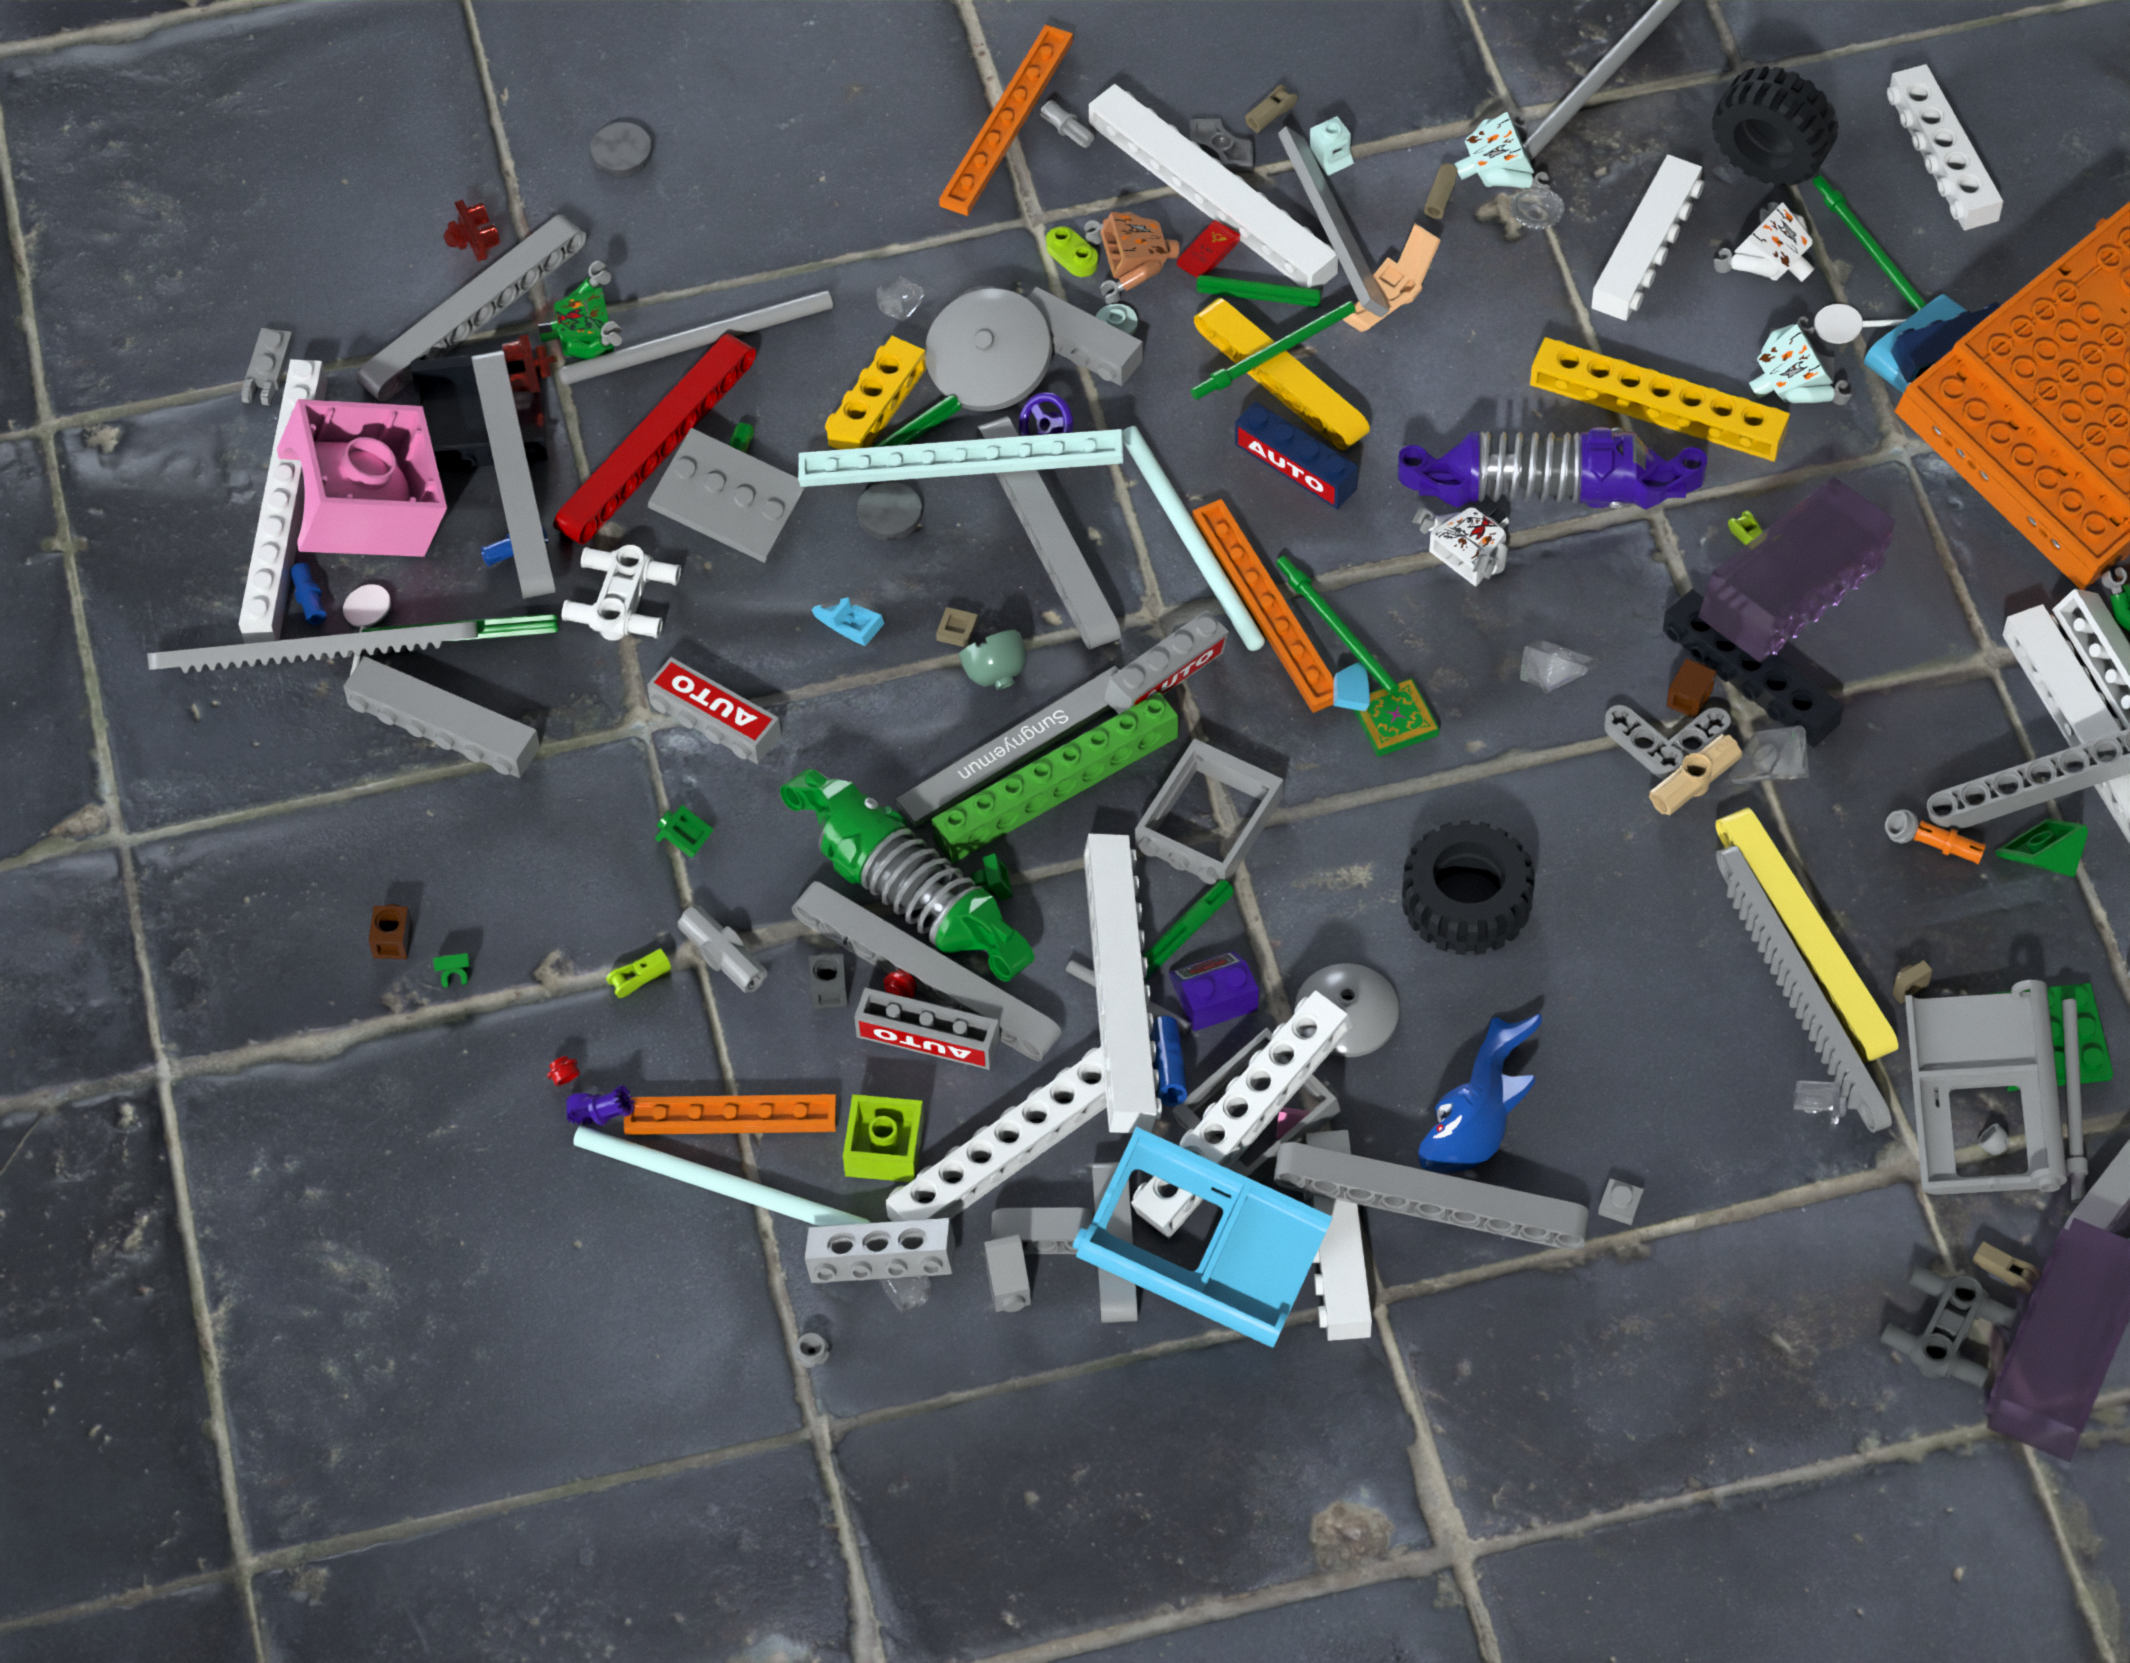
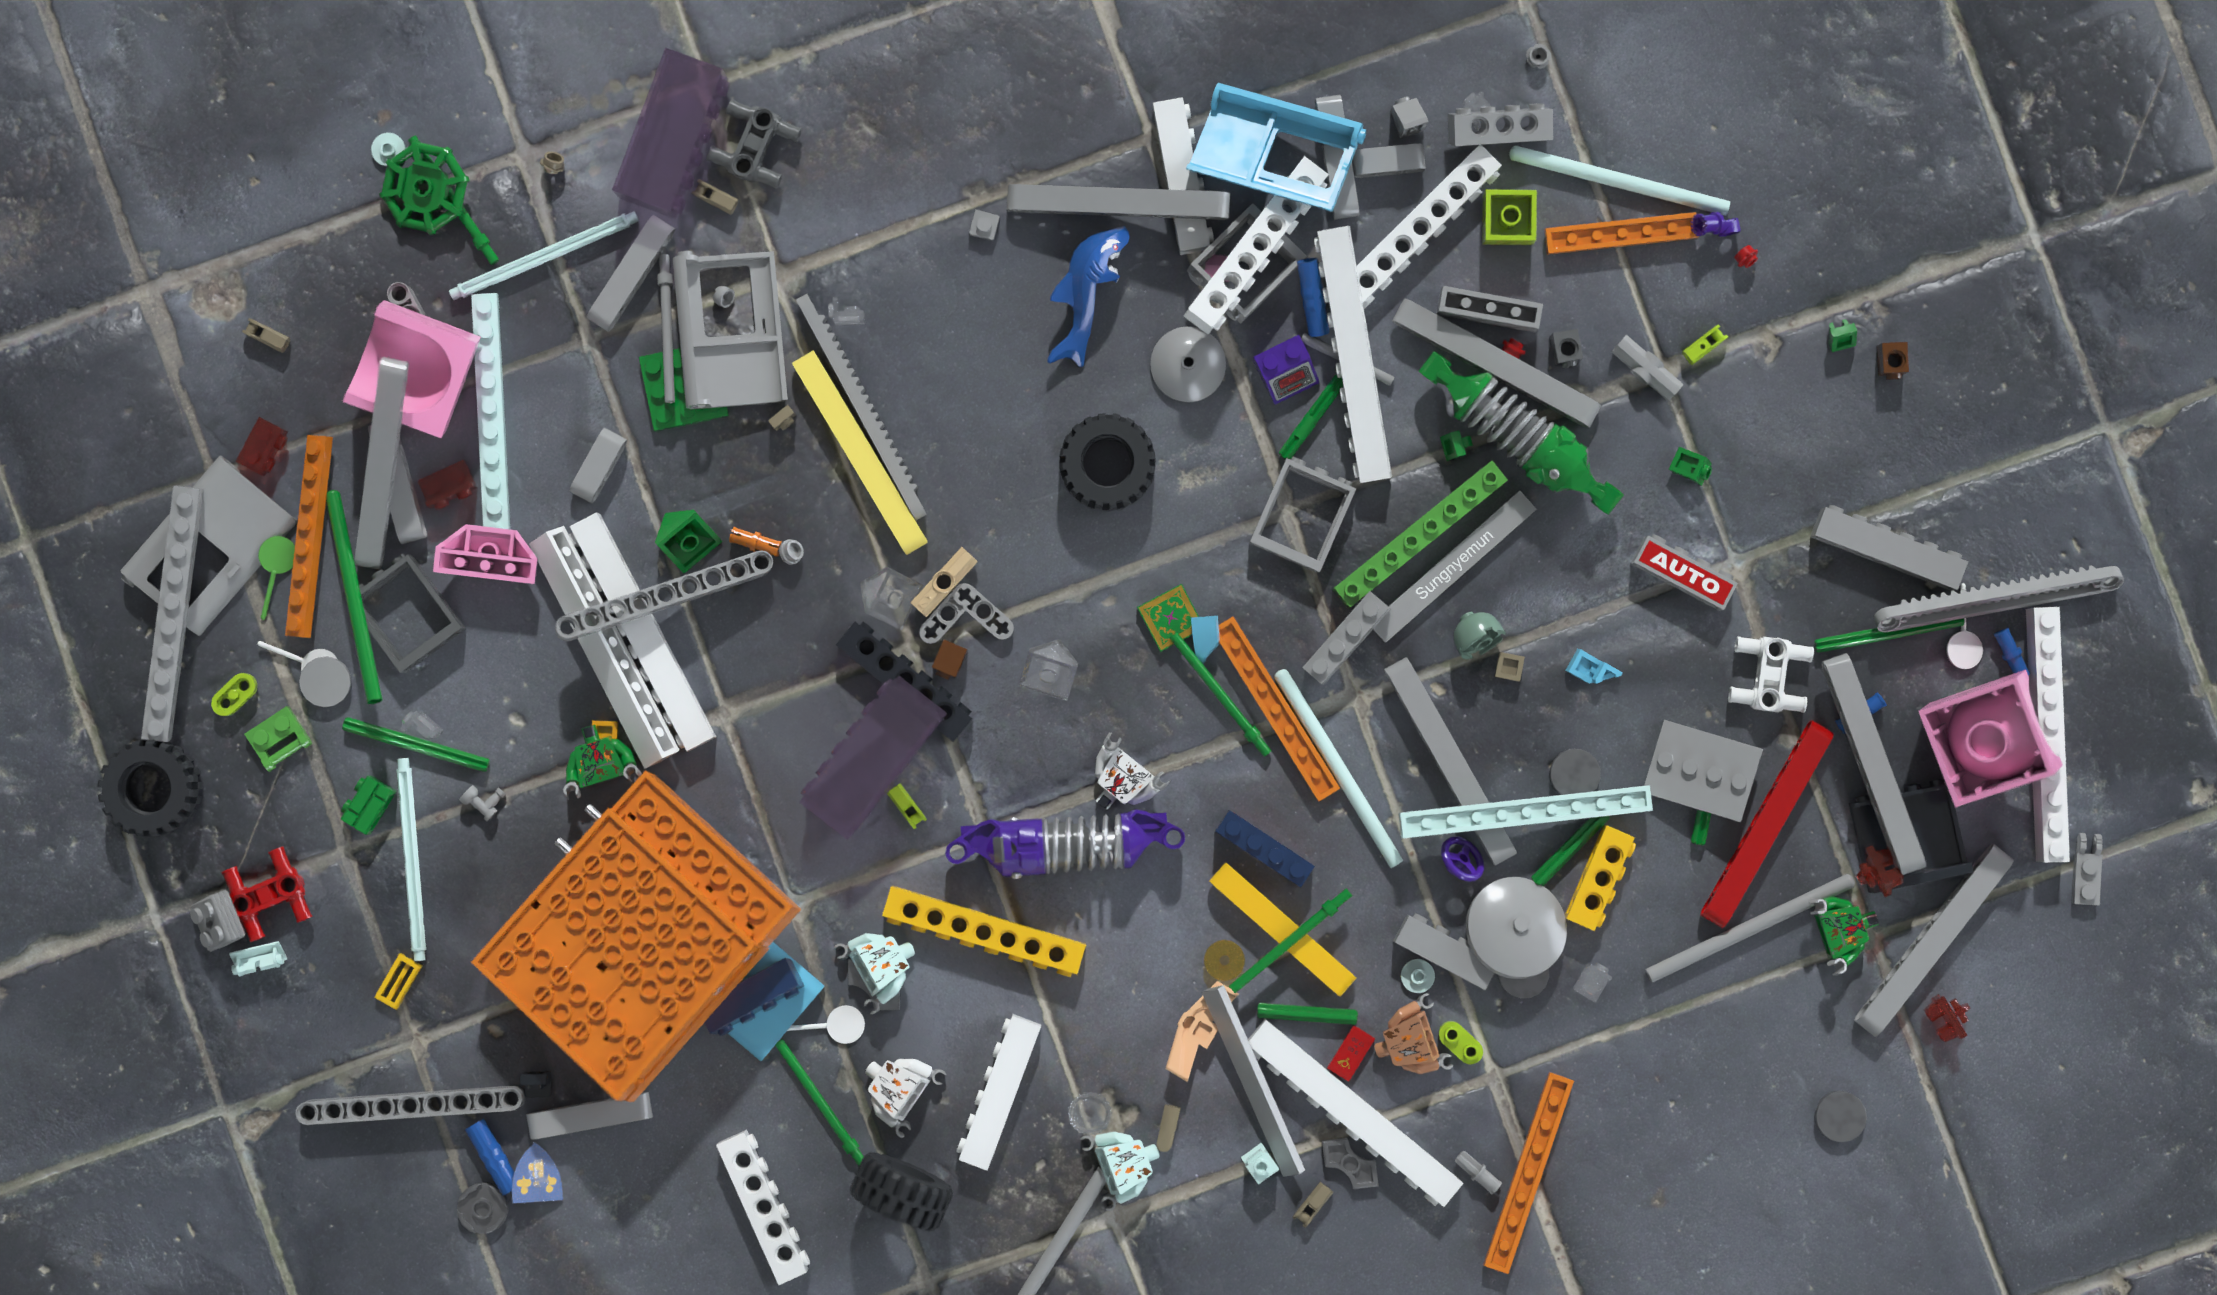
camera: 175 degrees right, 30 degrees up
none -> clear yellow piece [1204,940,1245,981]

